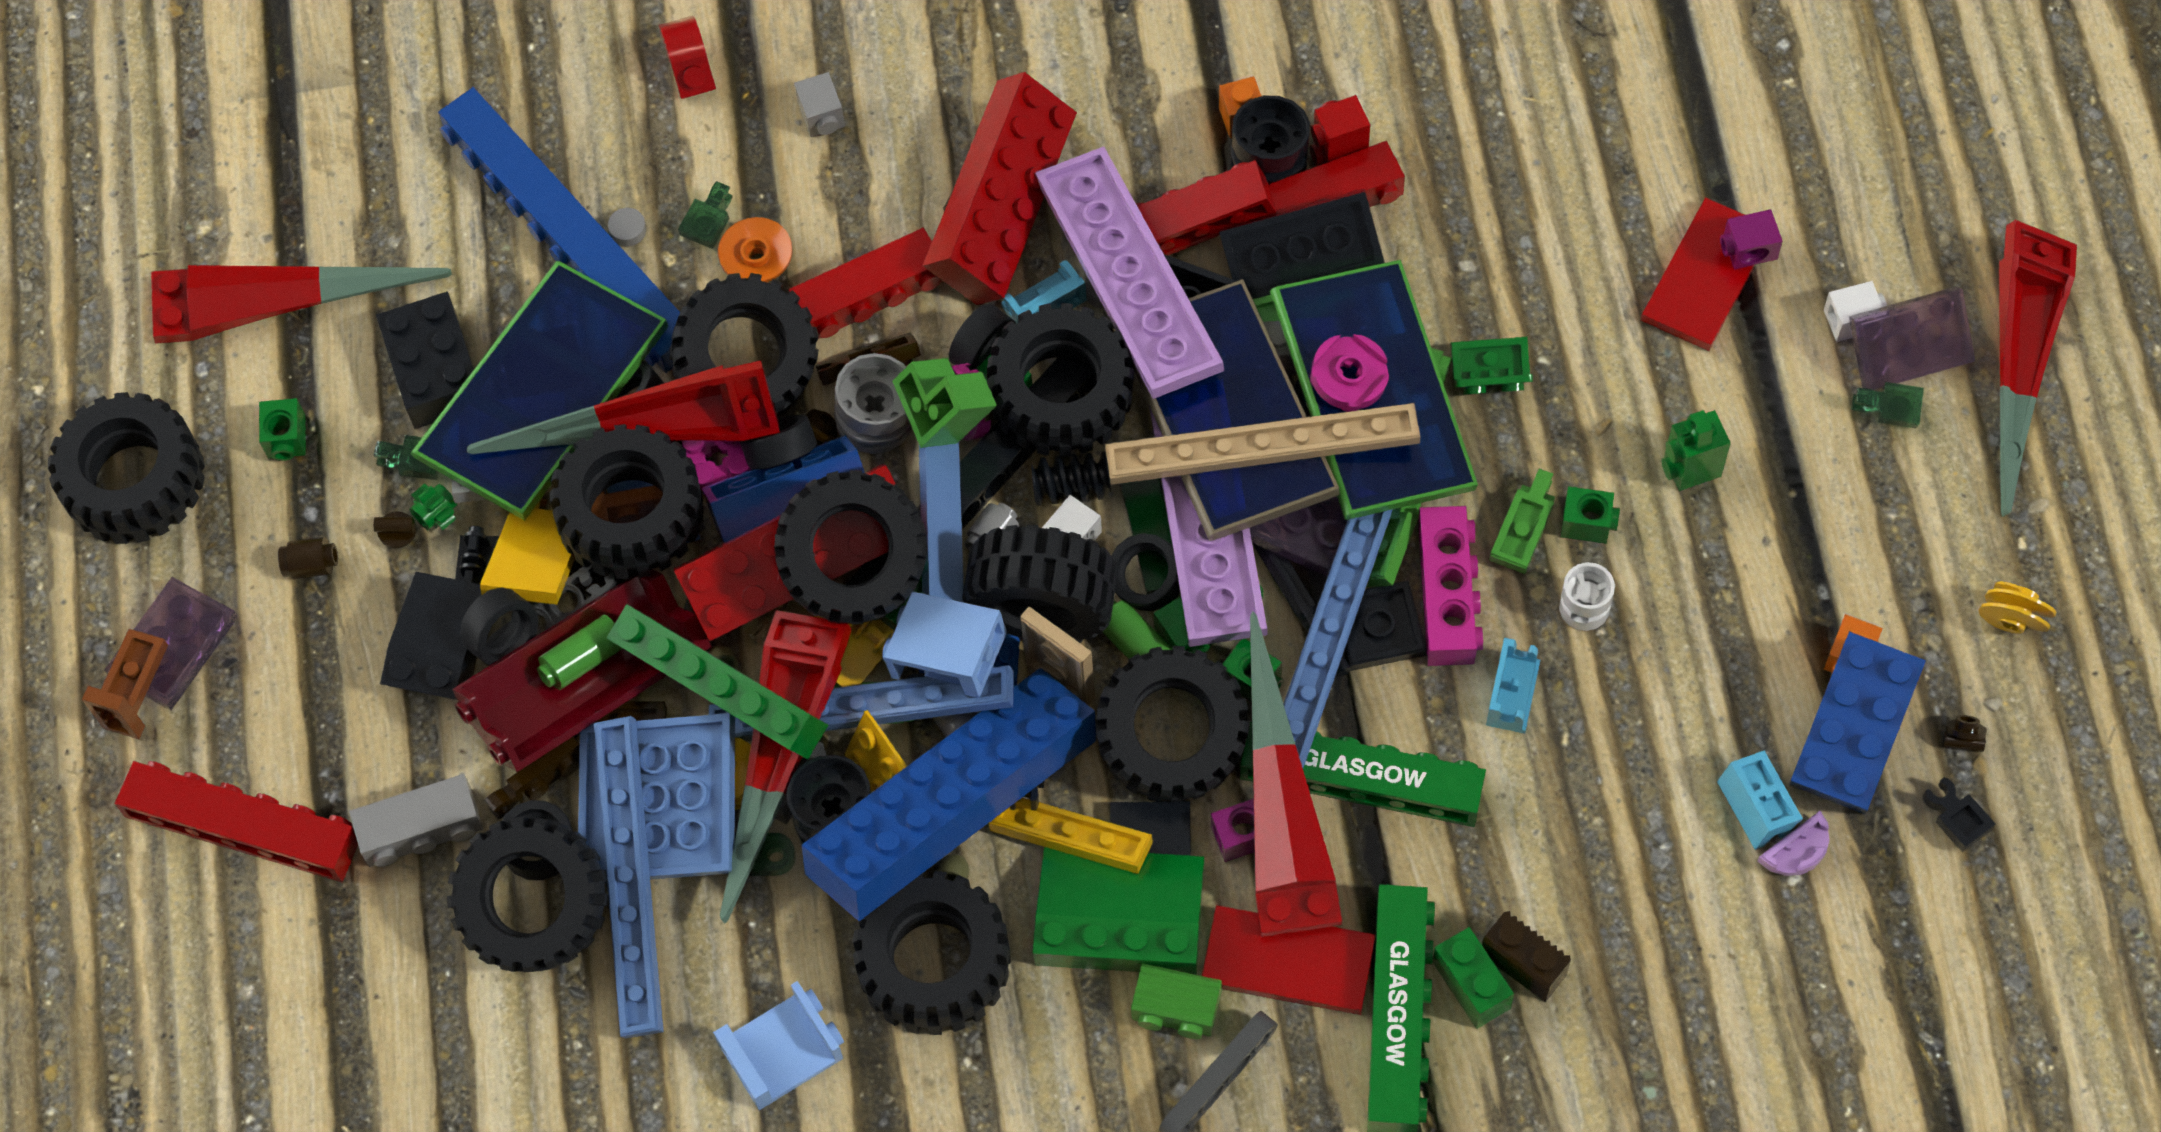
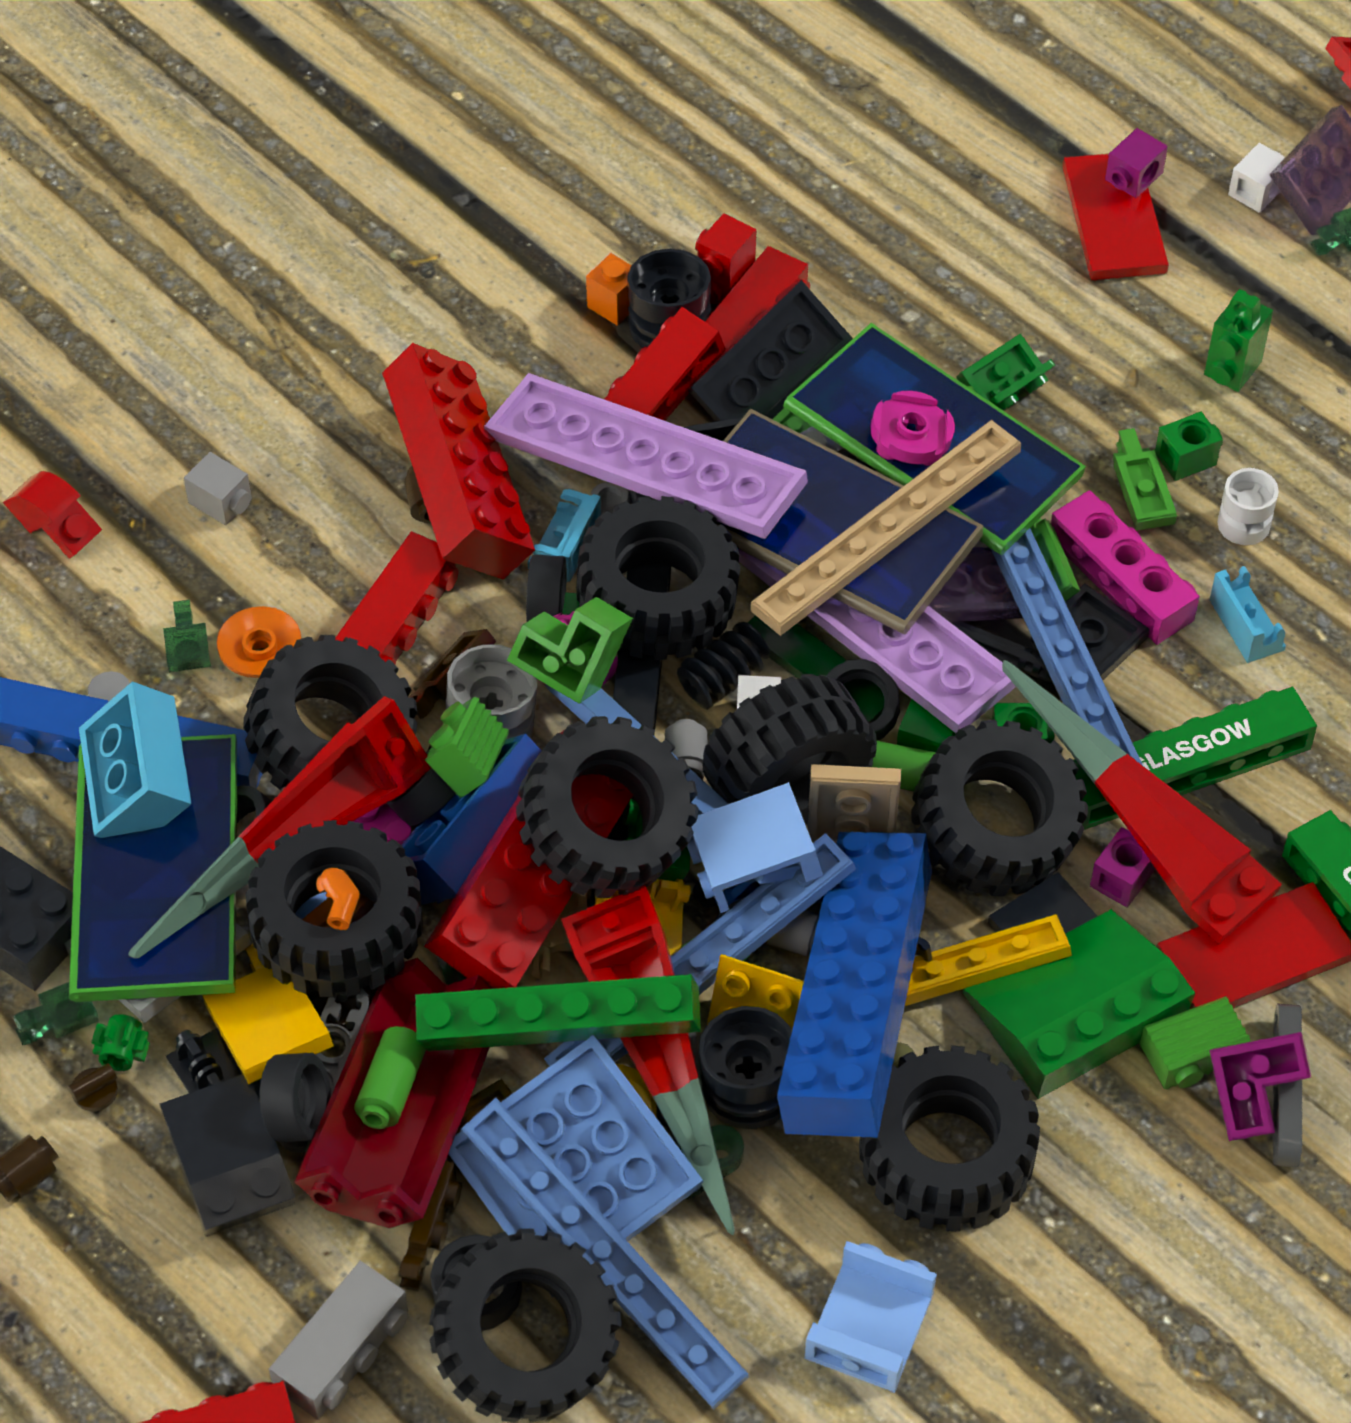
camera: 40 degrees left, 10 degrees down
none -> medium azure slope [79,682,191,838]
none -> orange arm [316,868,360,930]
none -> bright green brick [425,697,509,798]
none -> magenta brick [1209,1032,1312,1141]

